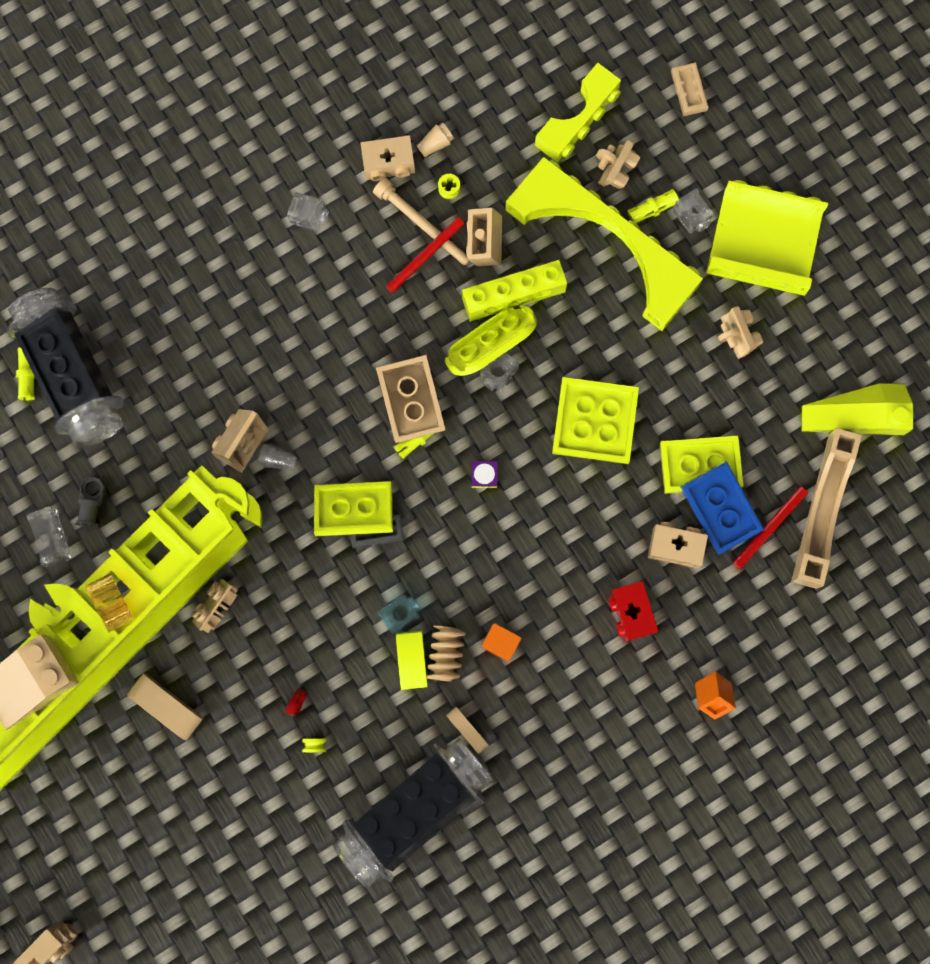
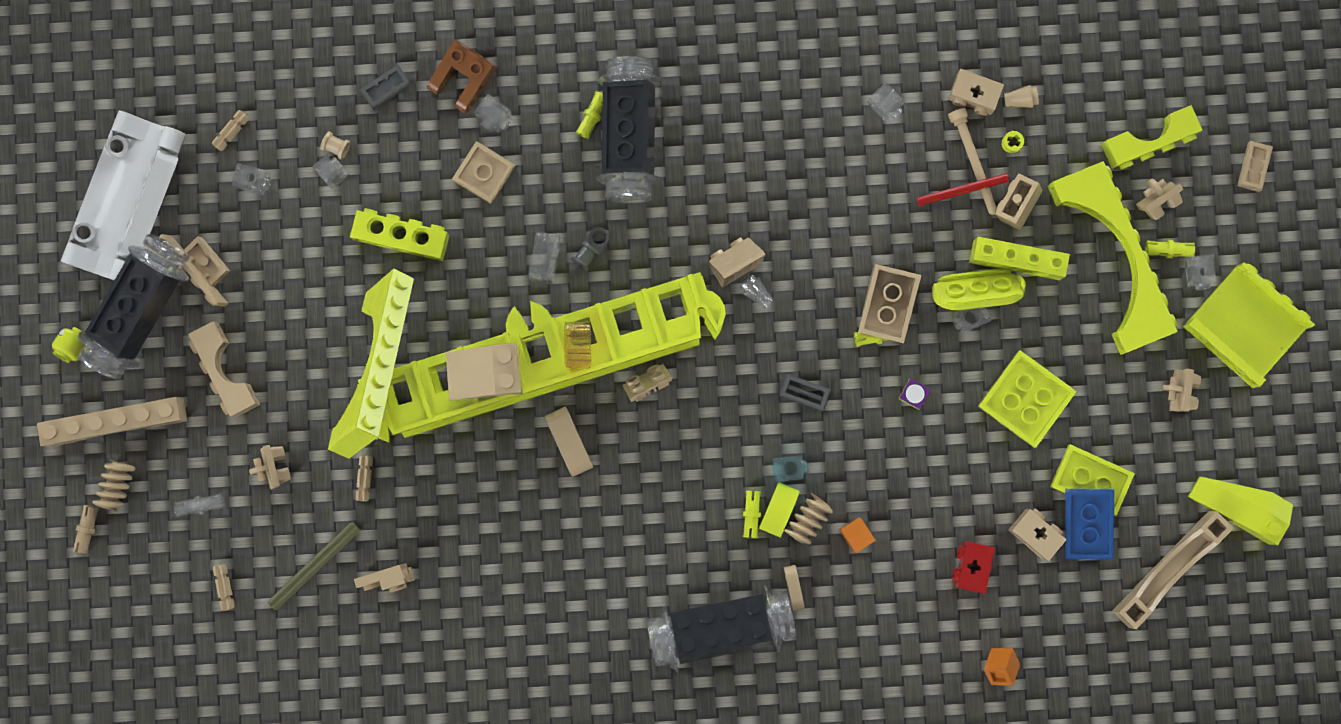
camera: 25 degrees right, 5 degrees up
red tile [285,688,308,716] -> none
neon yellow bush [302,739,326,752] -> none
neon yellow tile [314,481,393,536] -> none
red bar [733,487,808,569] -> none
none -> neon yellow pin [743,490,761,538]

